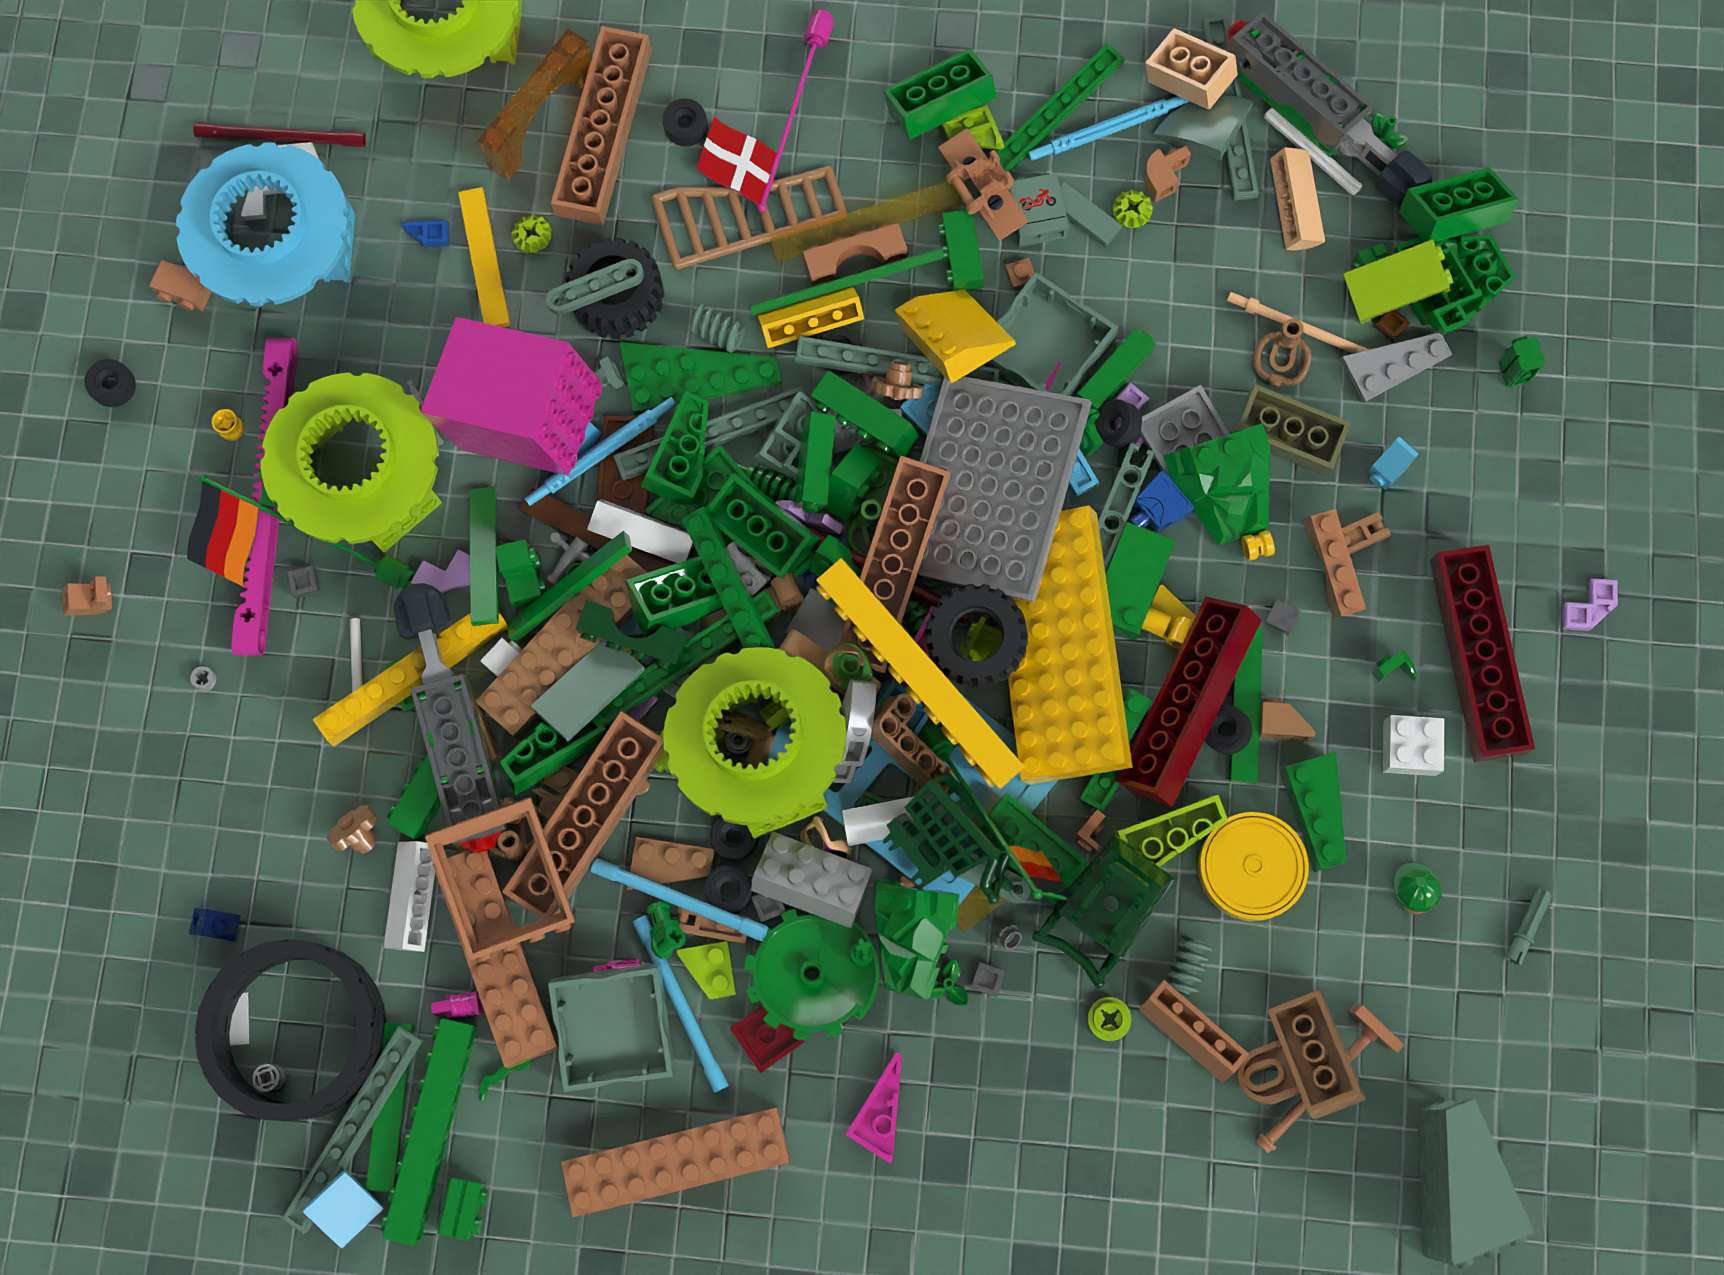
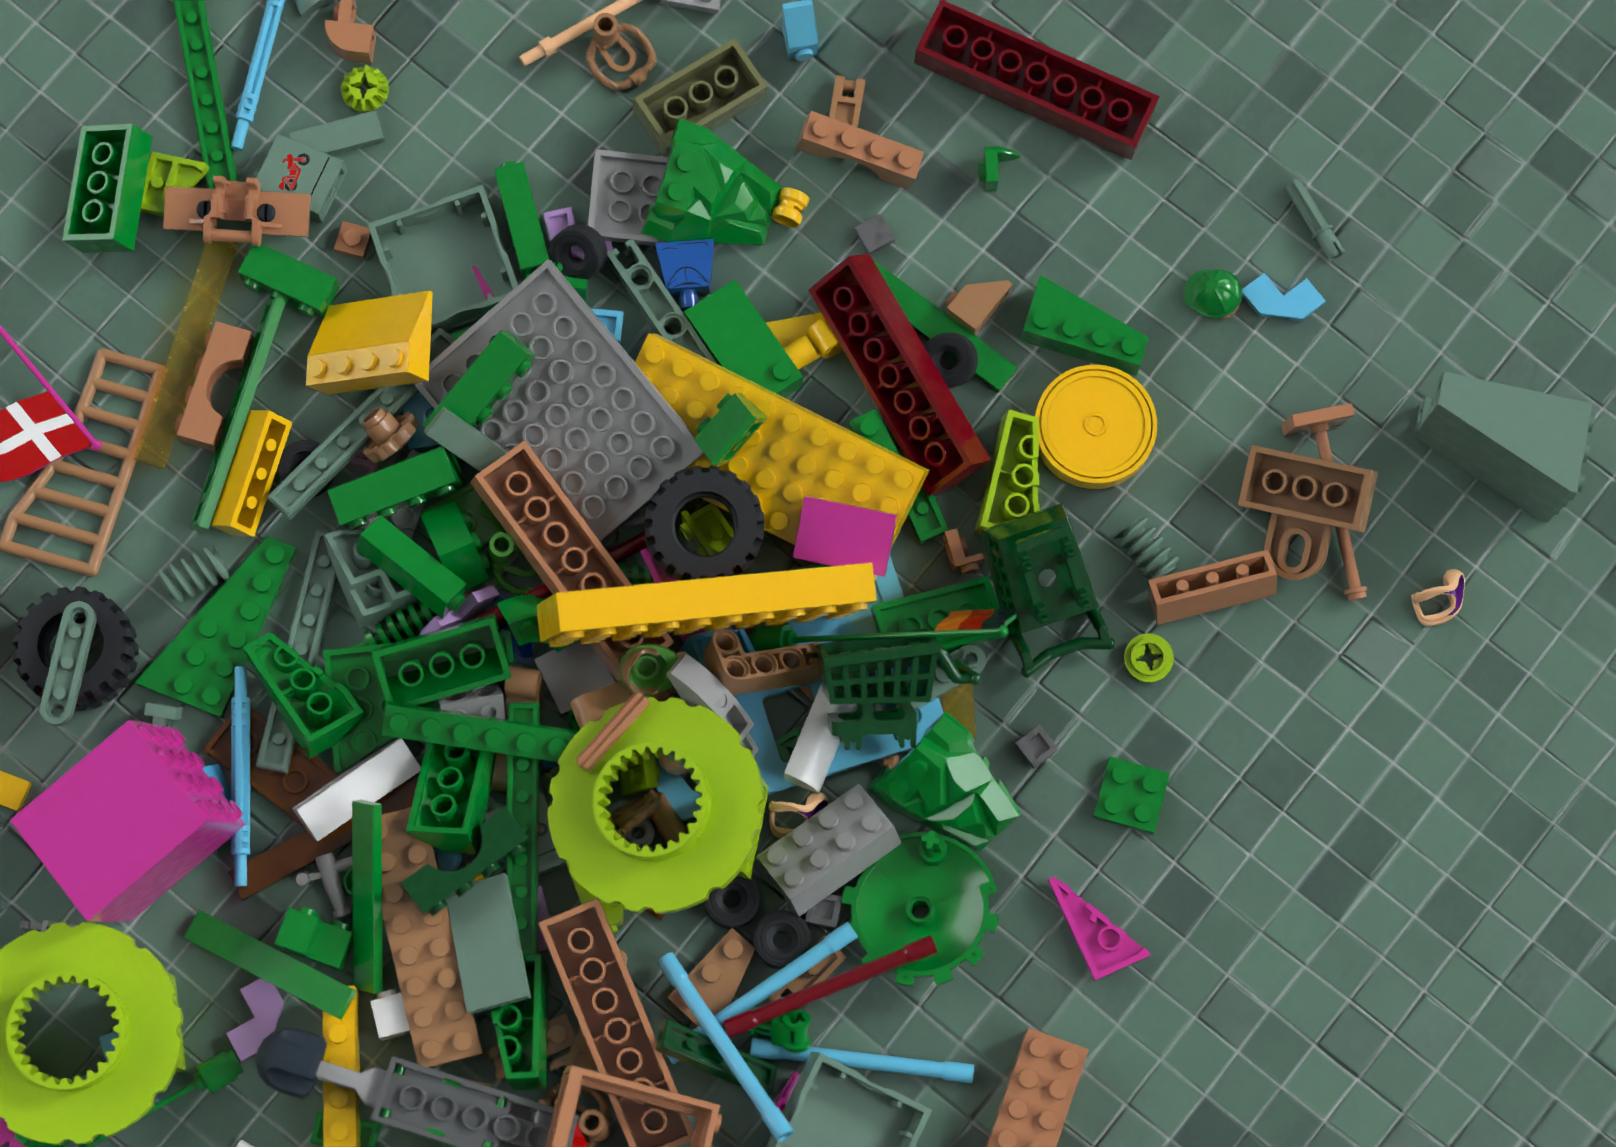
camera: 65 degrees left, 0 degrees up
lime wing [677,941,737,1000] -> none
dark red plate [730,1006,805,1074] -> none
green plant [929,959,968,1006] -> none
flat silver plate [996,924,1022,950] -> none
white brick [1383,715,1444,776] -> none
none -> green brick [422,331,535,428]
none -> sand green tile [424,406,508,472]
none -> nougat axle [576,691,649,772]
none -> dark green tile [656,1019,777,1097]
none -> medium azure piece [657,952,794,1142]
none -> green slope [694,392,768,466]
none -> dark red piece [723,935,938,1038]
none -> dark pink tile [793,496,897,577]
none -> green plate [1093,756,1170,835]
none -> medium azure tile [1242,273,1326,322]
none -> light nougat piece [1411,569,1465,626]

